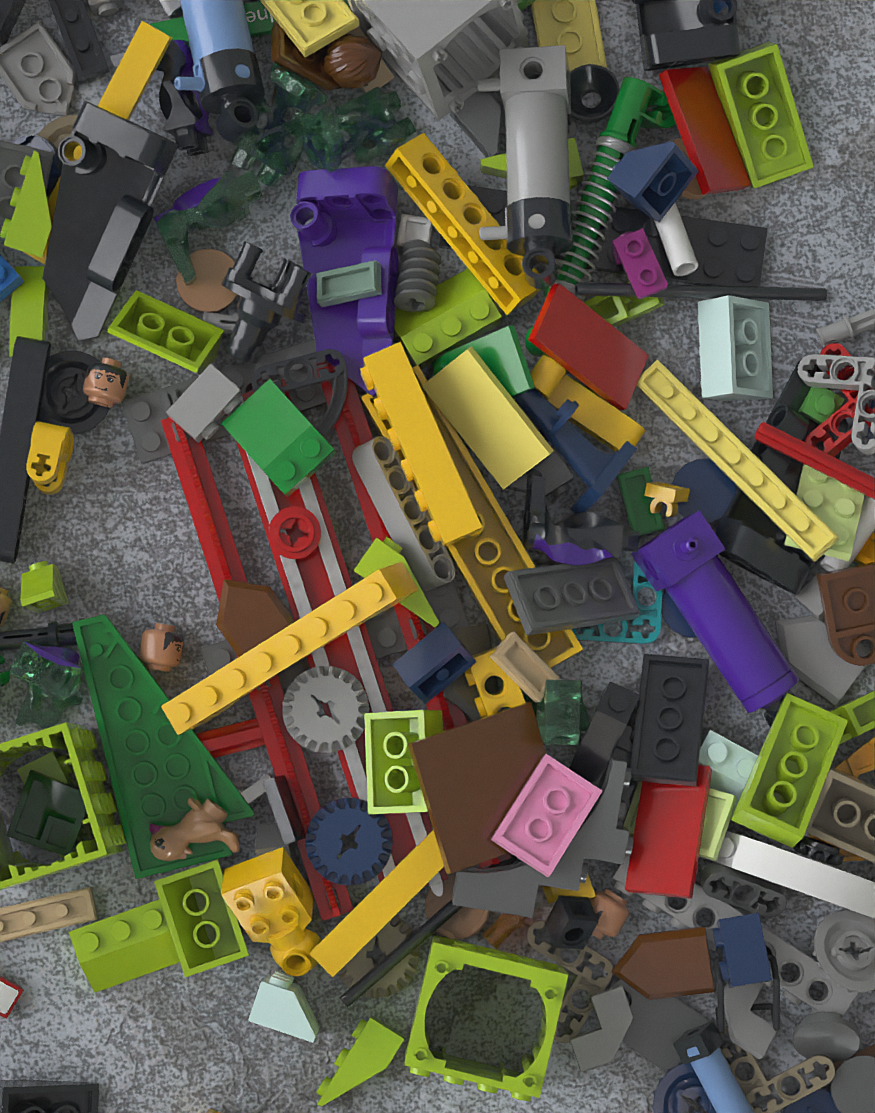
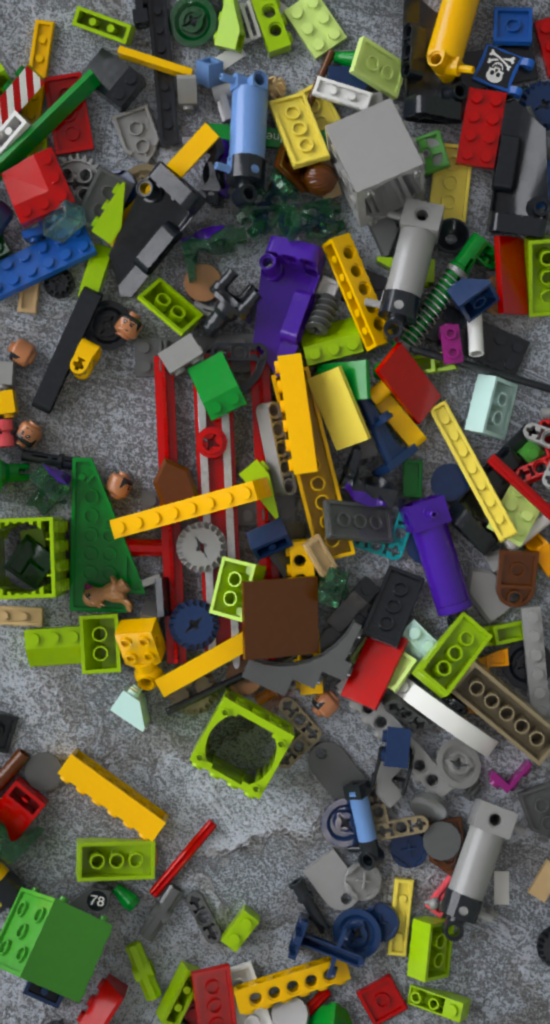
camera: 15 degrees right, 5 degrees up
lime slope [20,561,69,613] -> none
sand green tile [316,260,382,307] -> none
lime slope [316,1015,405,1107] -> none
bright pink plate [491,754,602,877] -> none
black brick [545,895,599,950] -> none
light grey tile [569,985,633,1072] -> none
reddish brown tile [611,926,715,1000] -> none
yellow tile [644,482,690,517] -> none

